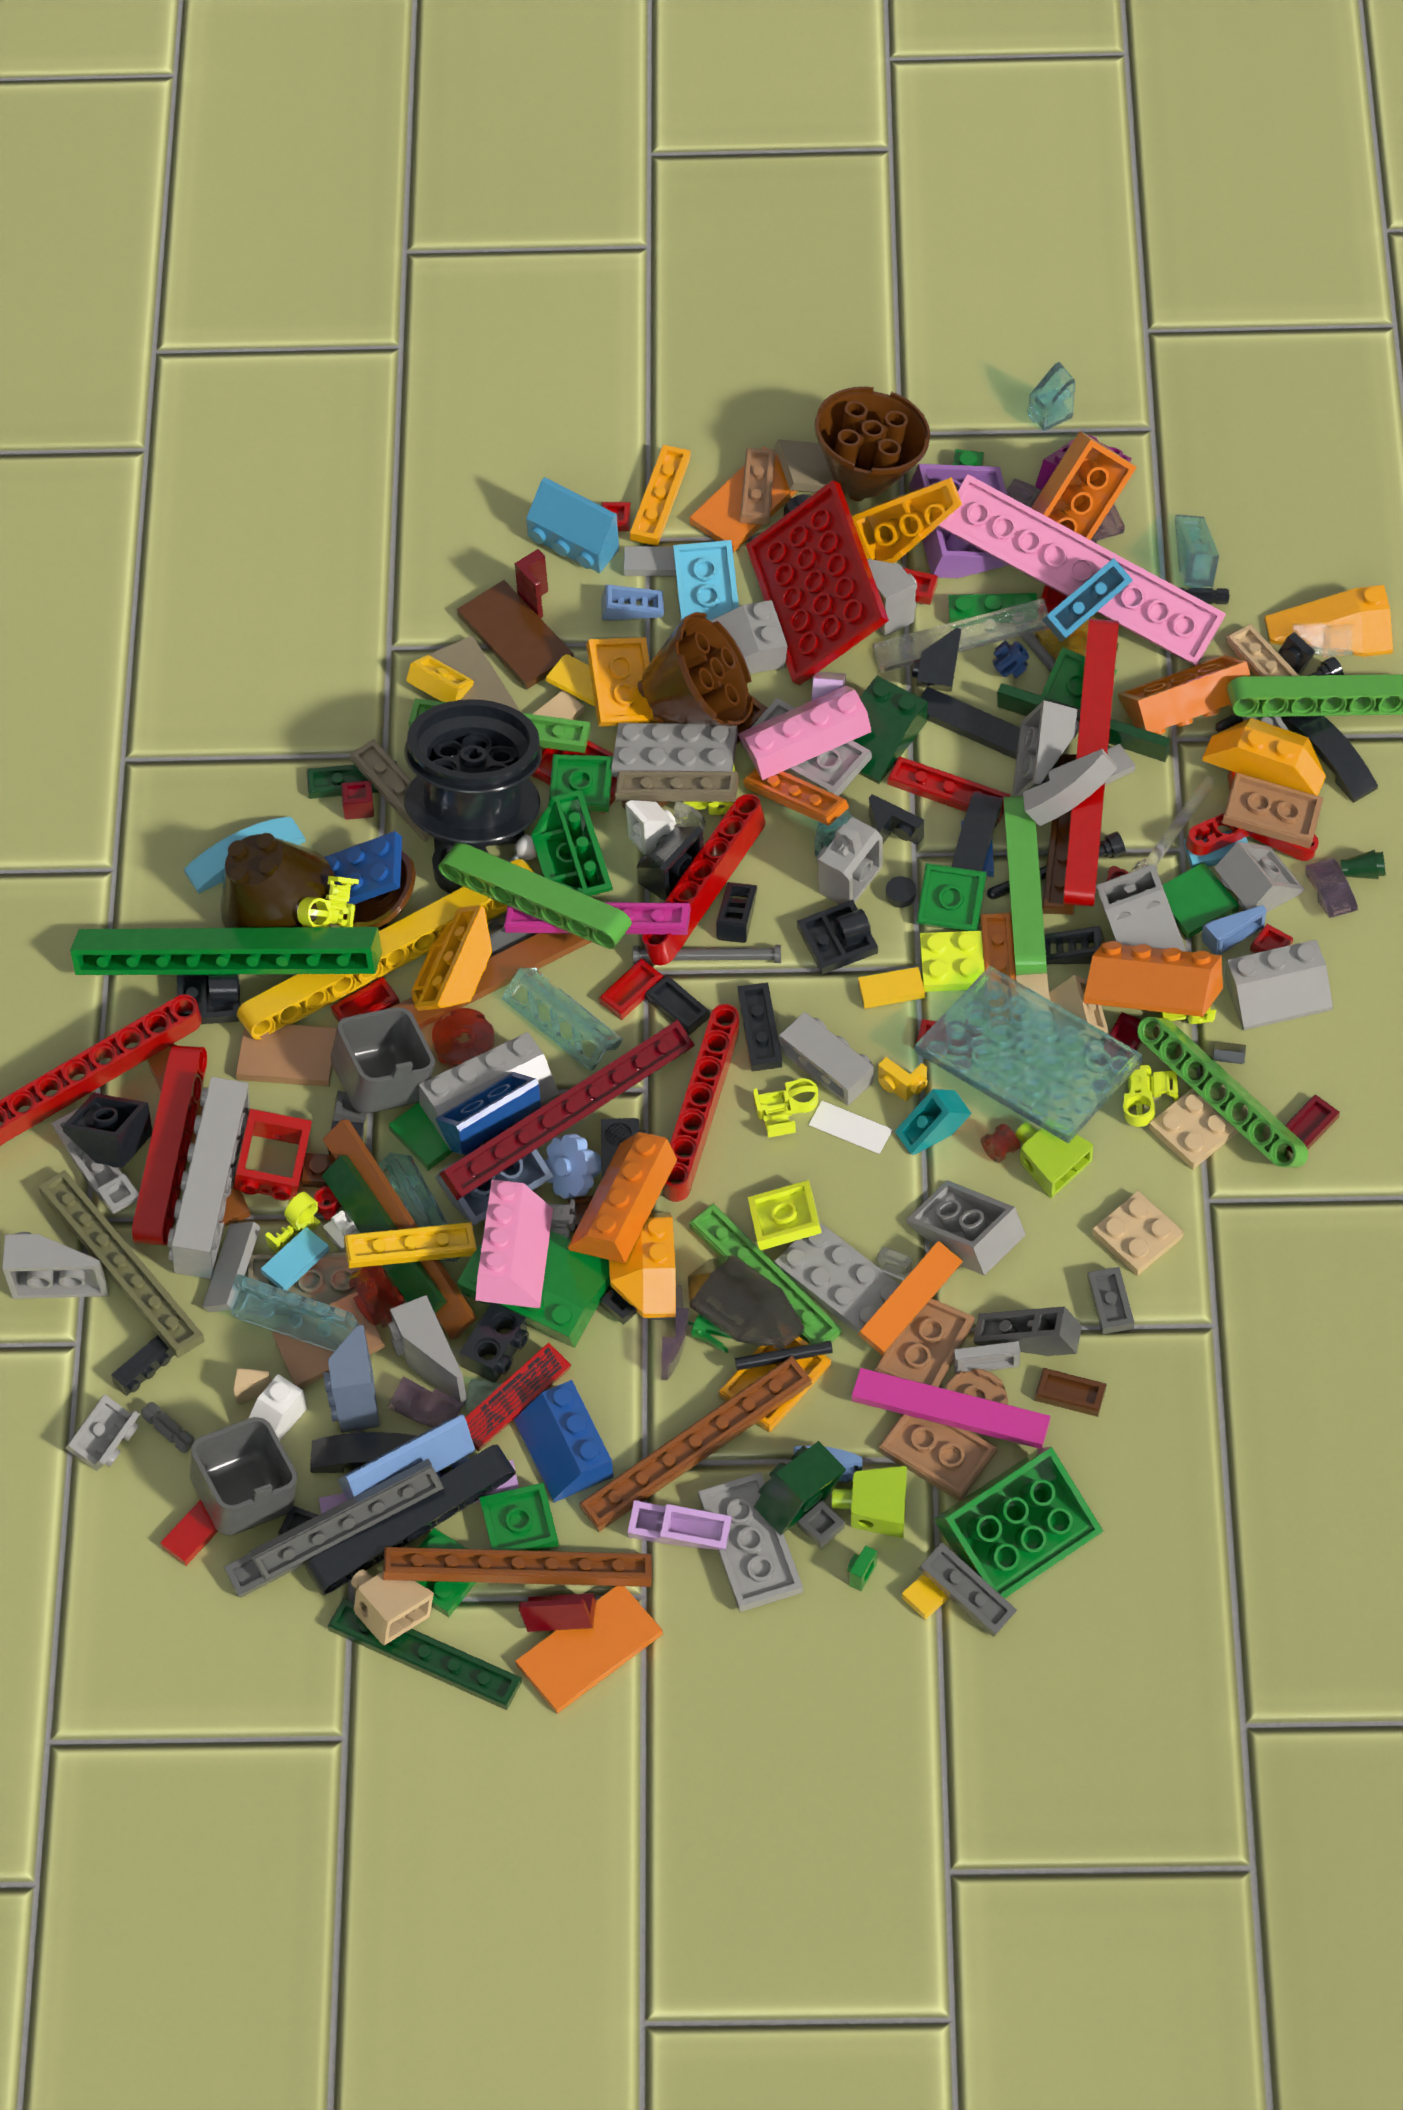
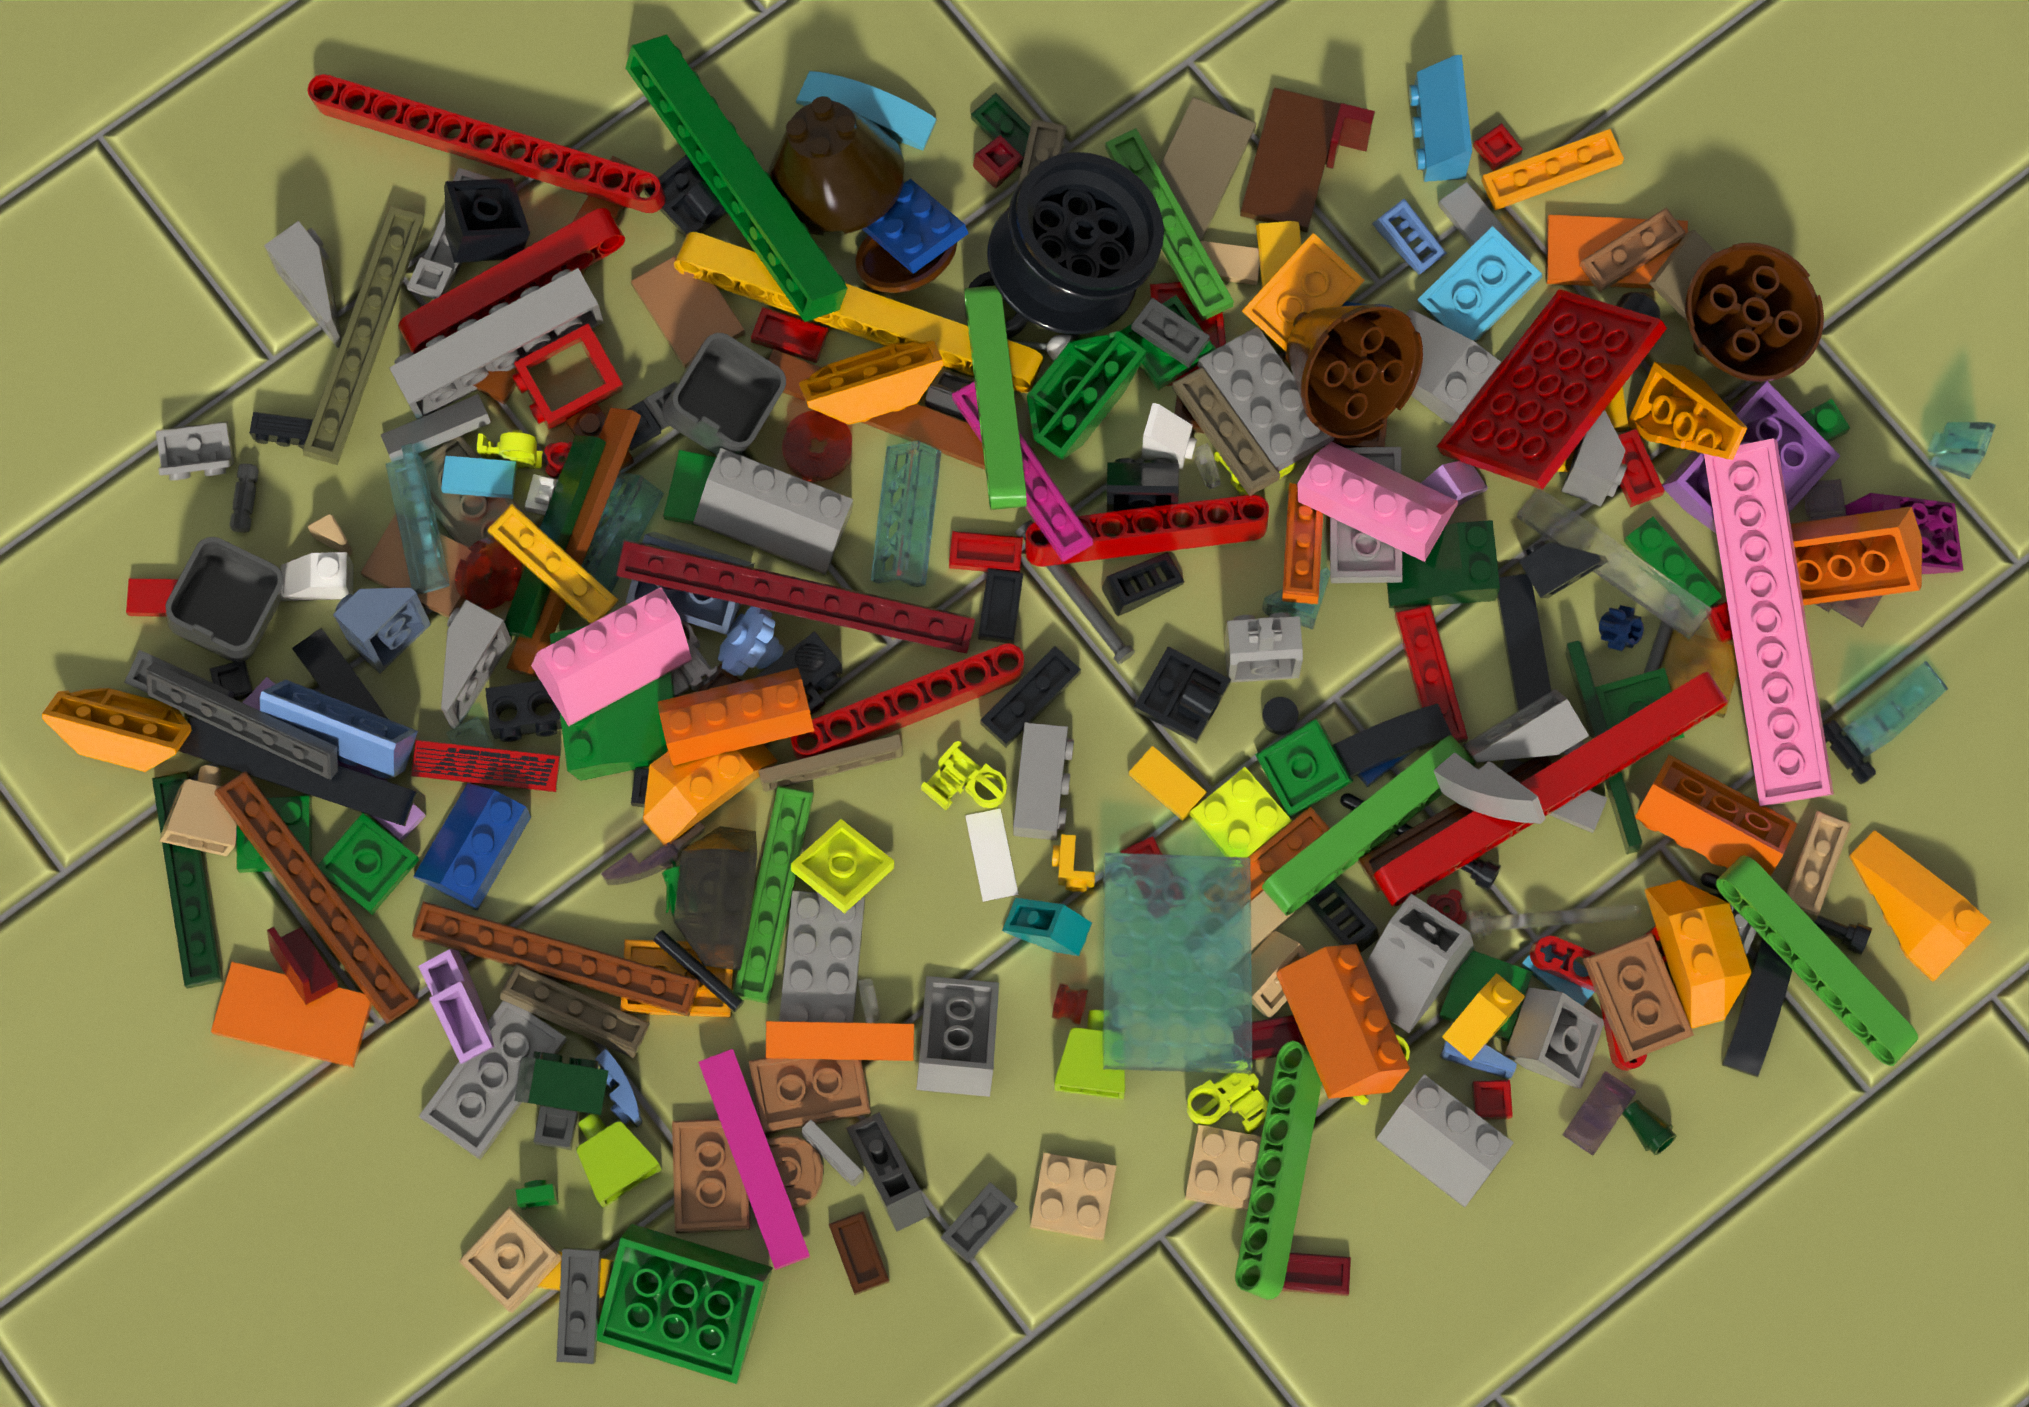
camera: 50 degrees right, 15 degrees up
neon yellow piece [297,876,359,927] -> none
slope [387,1376,463,1428] -> none
yellow slope [406,655,475,702] -> none
blue slope [435,1072,541,1156] -> none
black slope [869,794,924,845] -> none
dark azure brick [1042,558,1133,642] -> none
tile [1213,1041,1246,1064] -> none
black plate [1278,632,1316,674] -> none
clear slope [1293,624,1353,658] -> none
none -> light orange wedge [42,688,192,772]
none -> tan tile [459,1206,562,1313]
none -> dark tan tile [500,964,650,1058]
none -> dark tan tile [758,734,903,792]
none -> dark grey plate [1131,298,1210,368]
none -> yellow slope [1442,973,1525,1061]

